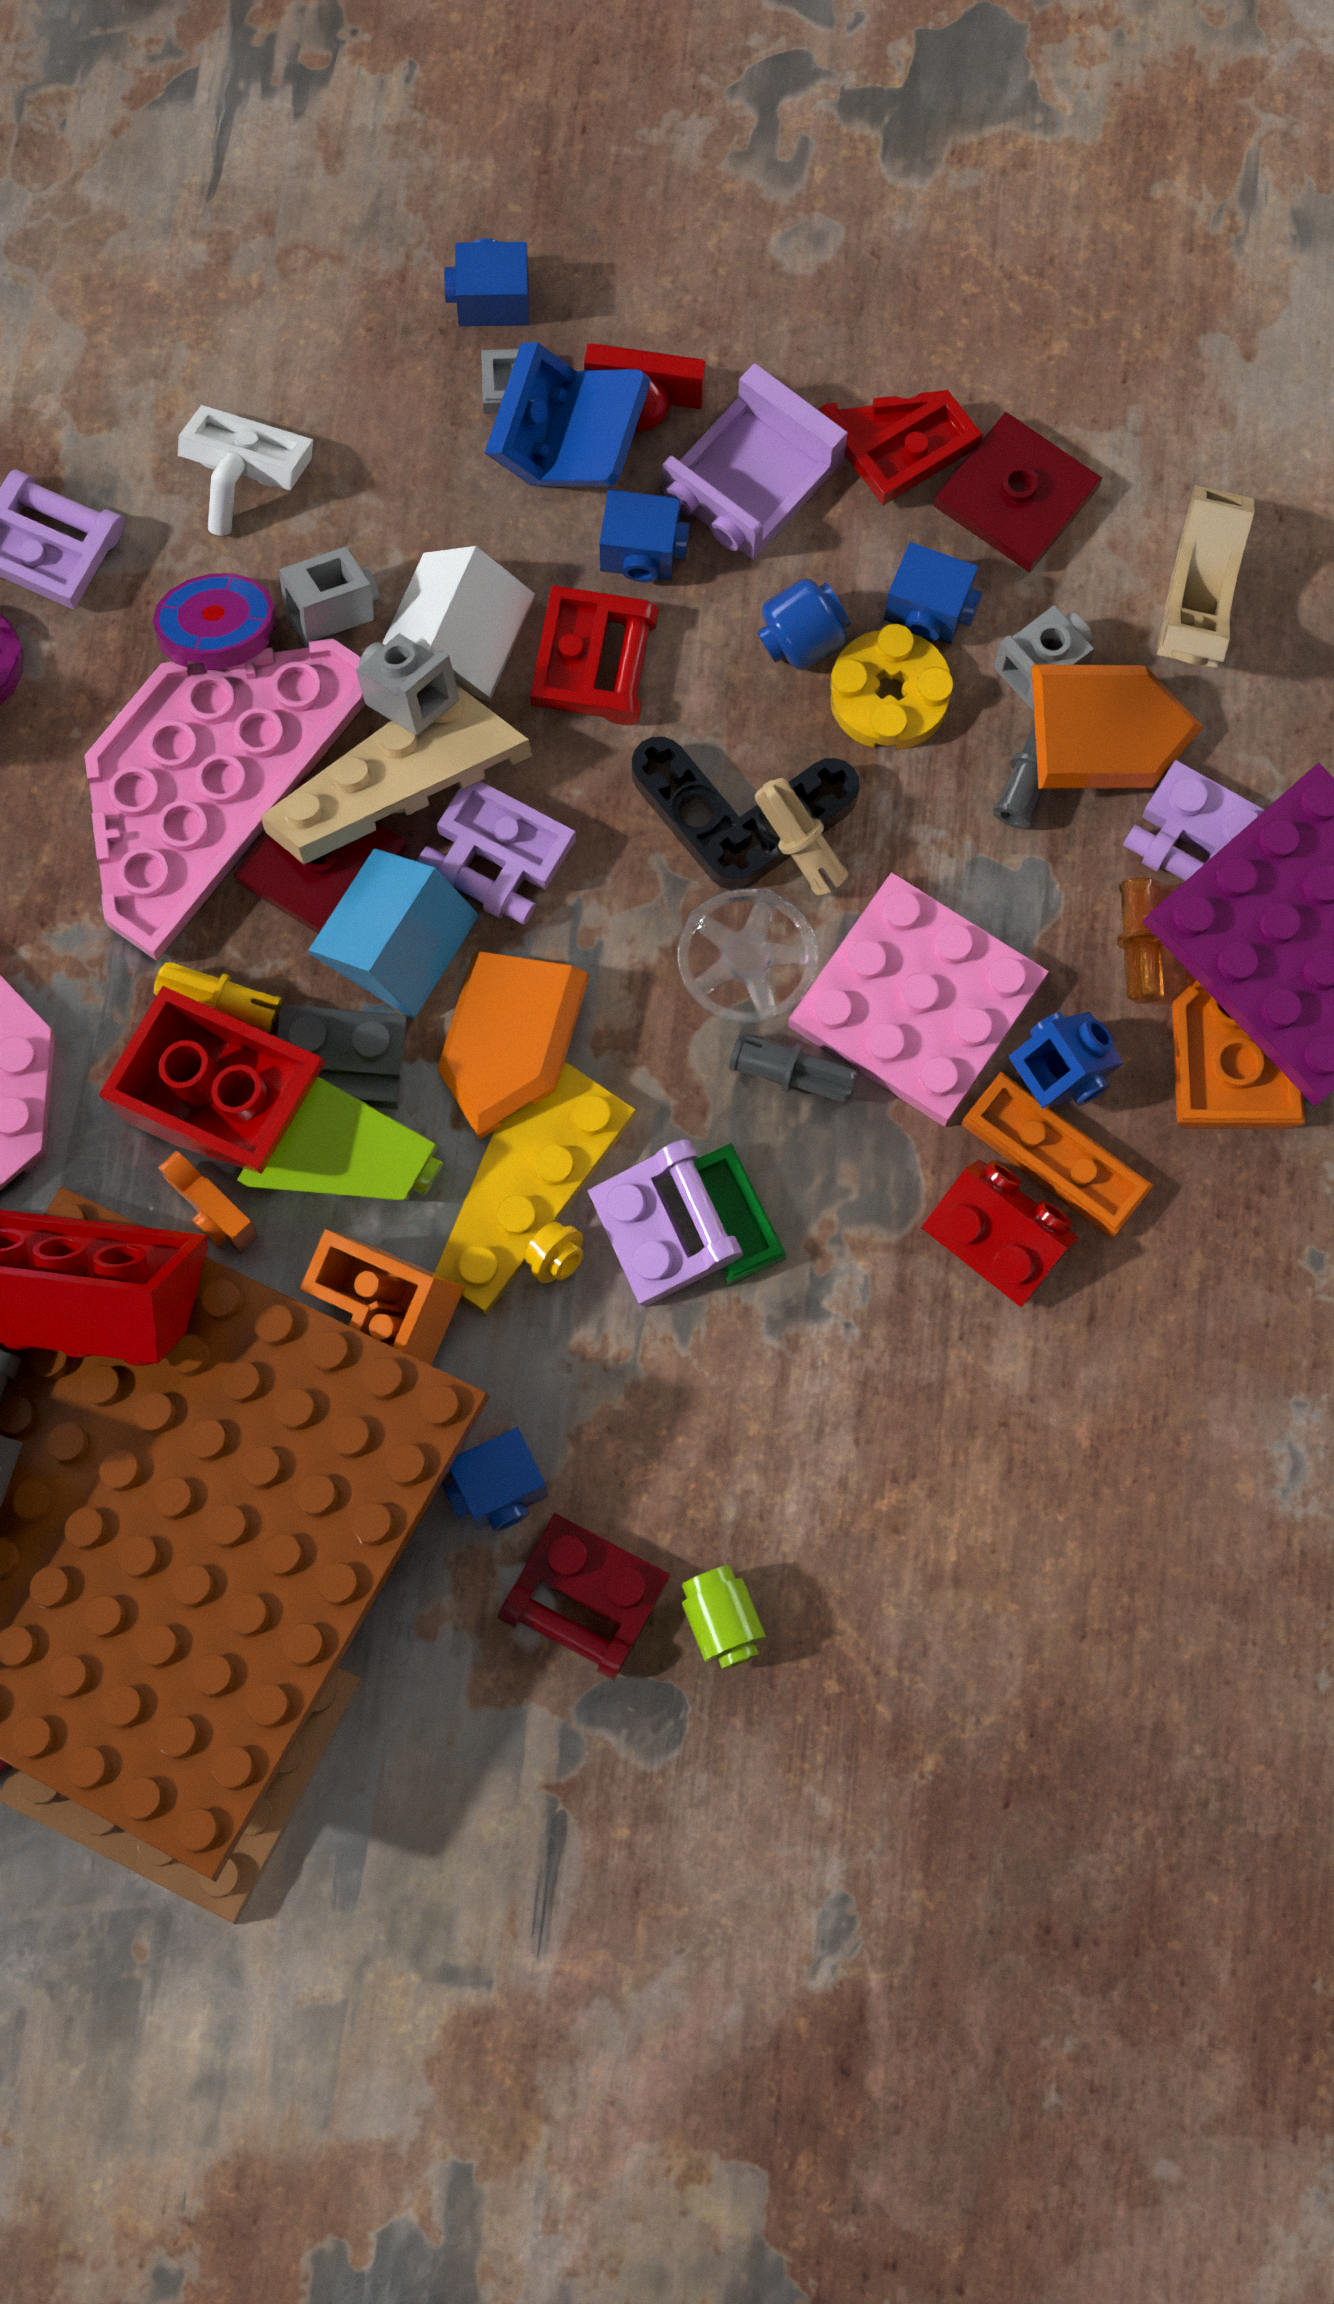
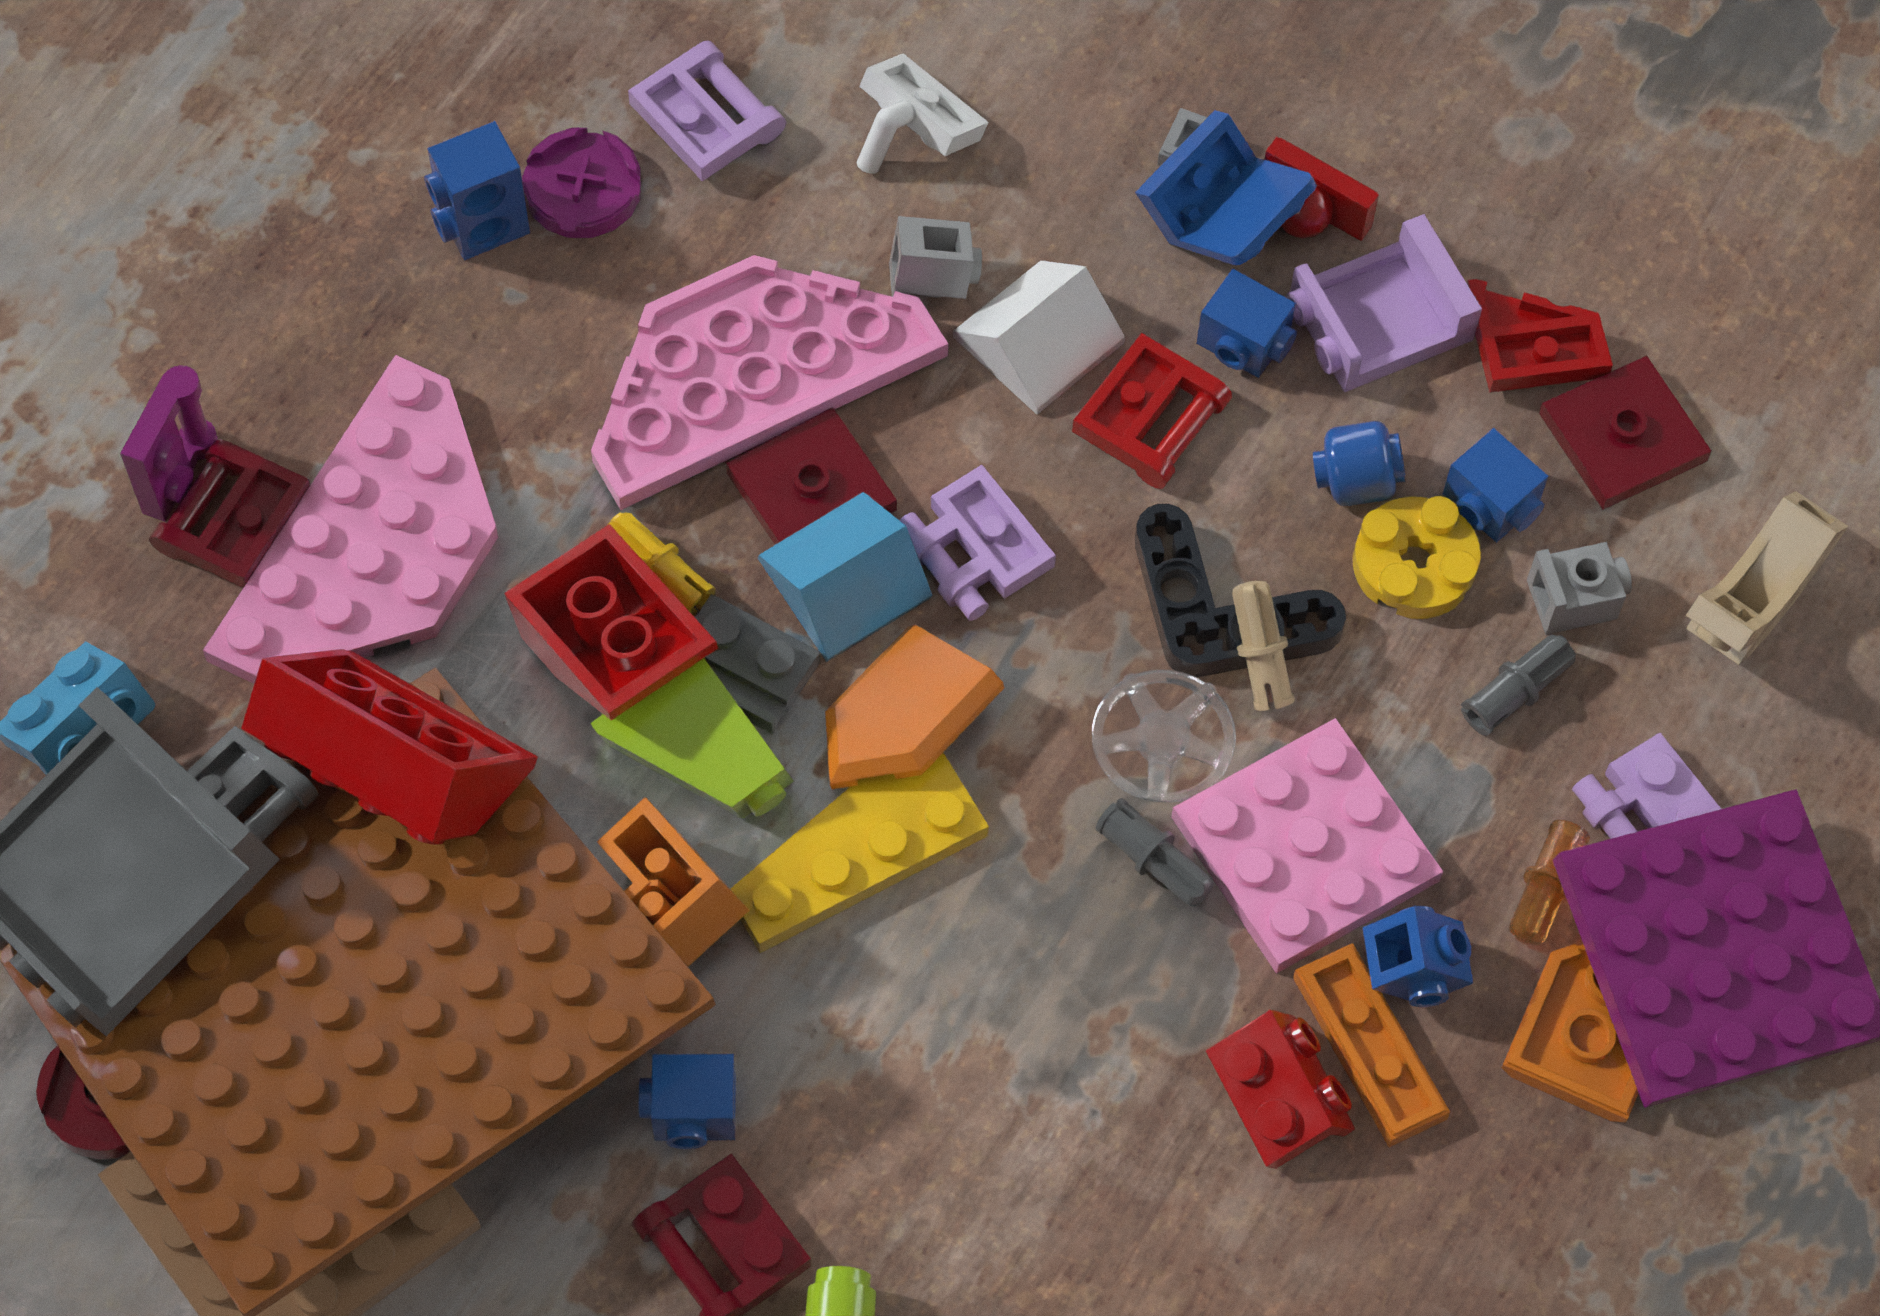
camera: 25 degrees right, 10 degrees down
magenta tile [153,573,278,670] -> none
orange plate [158,1150,258,1255] -> none
tan wing [261,684,532,864] -> none
light grey brick [356,633,460,736] -> none
blue brick [444,238,529,326] -> none
yellow plate [524,1221,584,1283] -> none
lavender plate [587,1139,743,1307] -> none
green tile [694,1143,787,1286] -> none
orange tile [1031,664,1204,789] -> none

